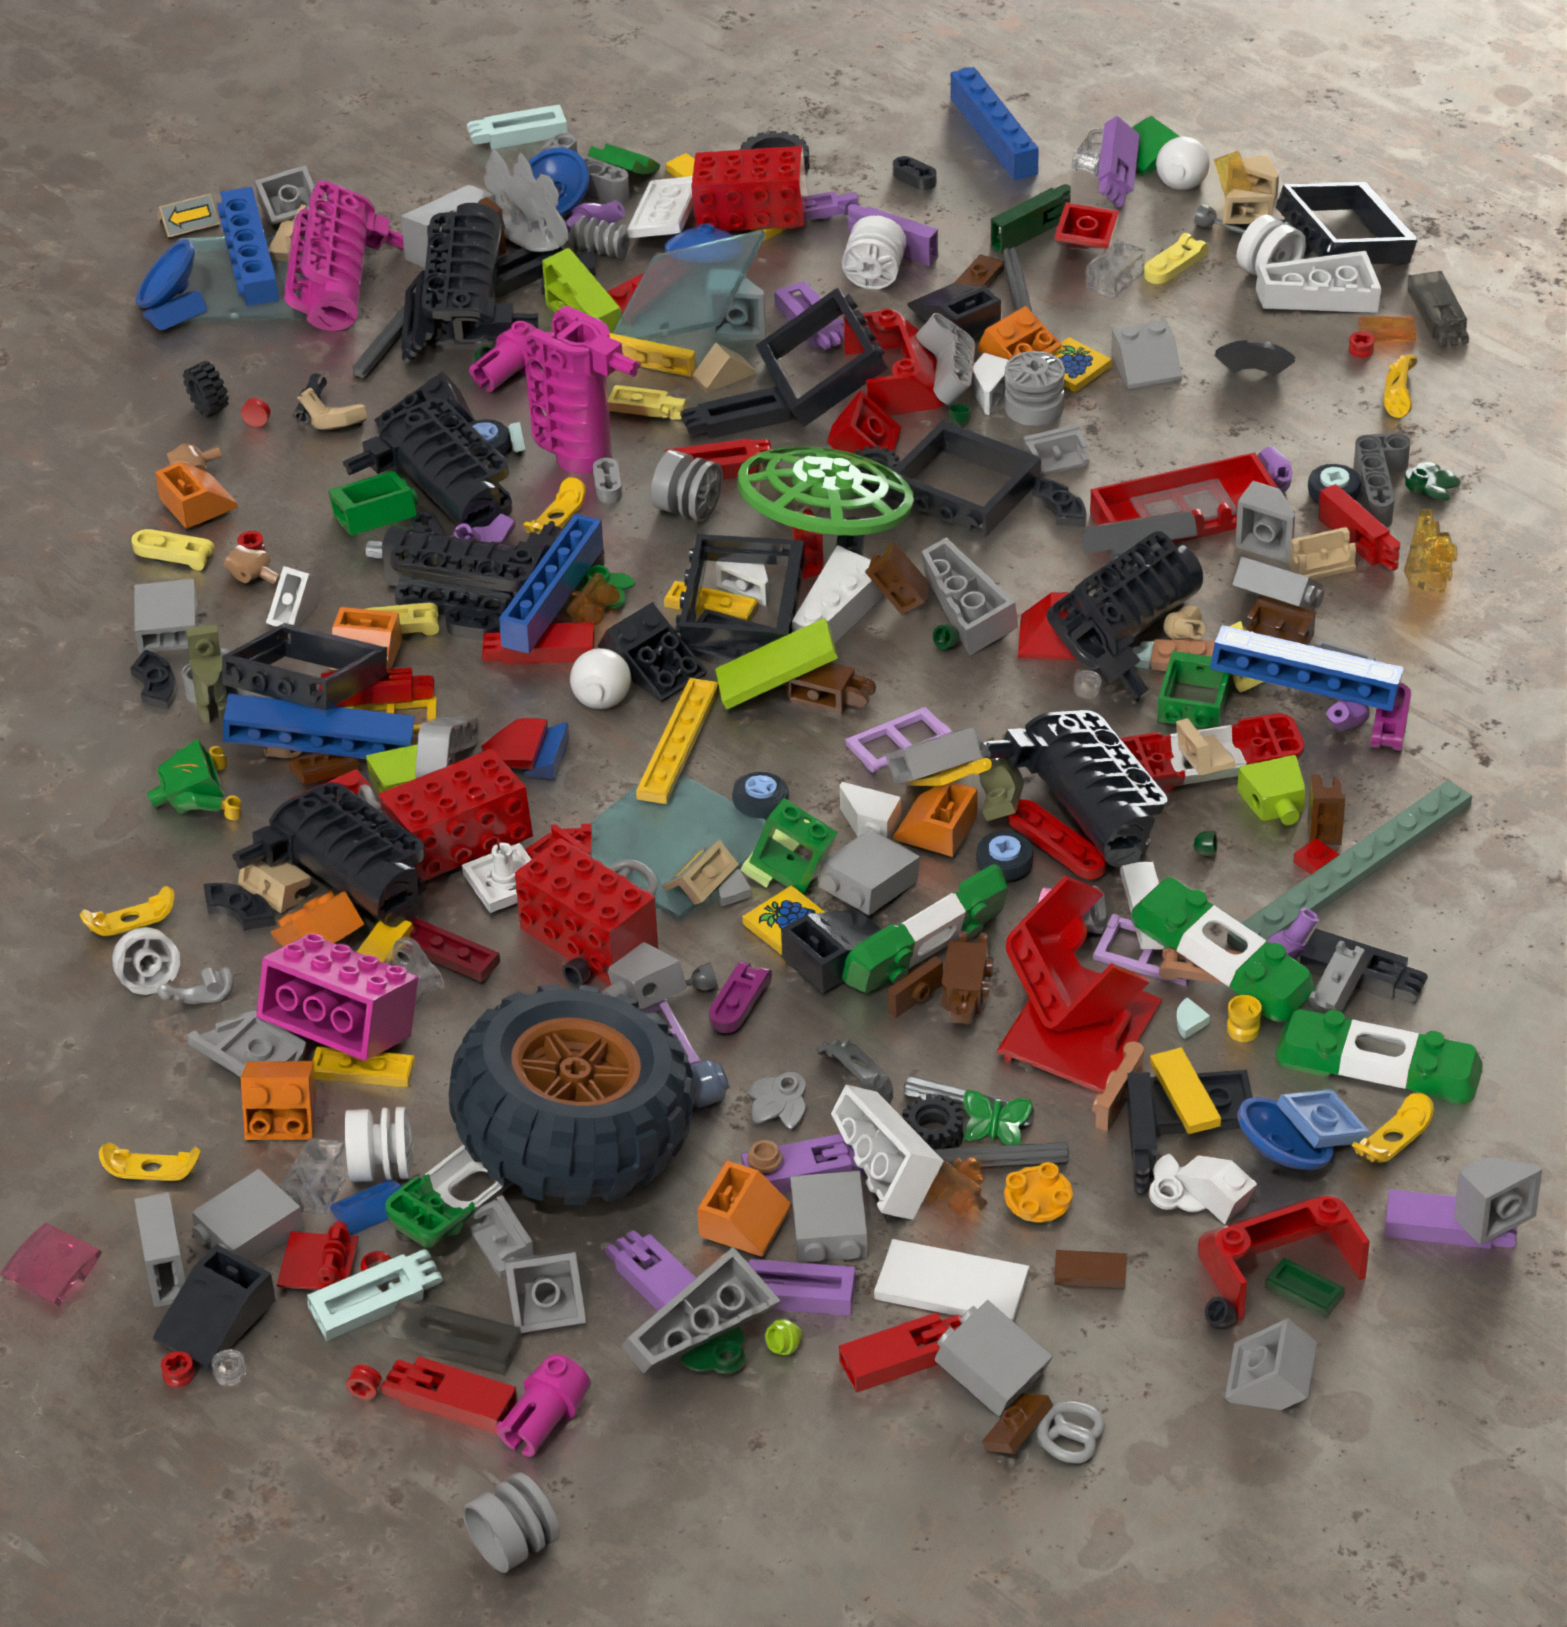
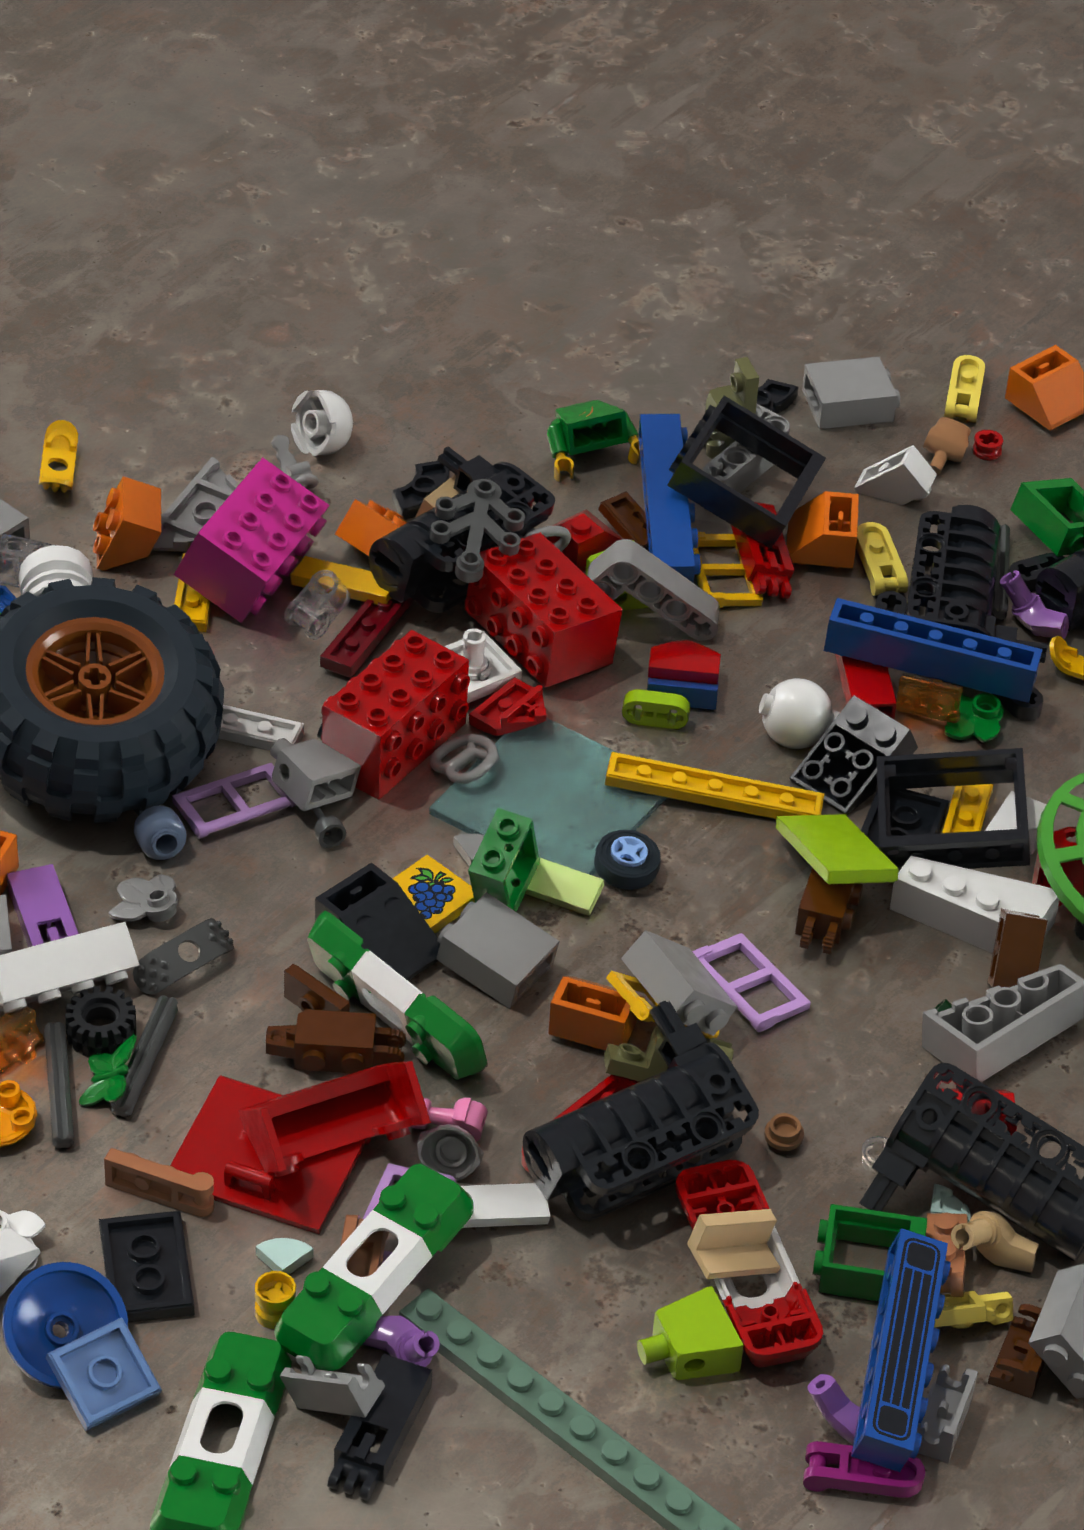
camera: 80 degrees right, 0 degrees up
yellow piece [80,886,174,936] -> none
tan panel [661,839,739,905] -> none
magenta plate [709,961,772,1033] -> none
medium nougat plate [747,1140,782,1173] -> none
white slope [840,782,901,839] -> none
black wheel [976,831,1034,881] -> none
black hinge [1126,1072,1157,1193] -> none
yellow tile [1150,1047,1221,1134] -> none
dark green hinge [1193,831,1217,856] -> none
red plate [1293,838,1340,875] -> none
reddish brown hinge [1307,774,1346,845] -> none
yellow piece [1351,1093,1434,1163] -> none
none -> dark grey plant [430,479,525,583]
none -> lime beam [622,689,691,729]

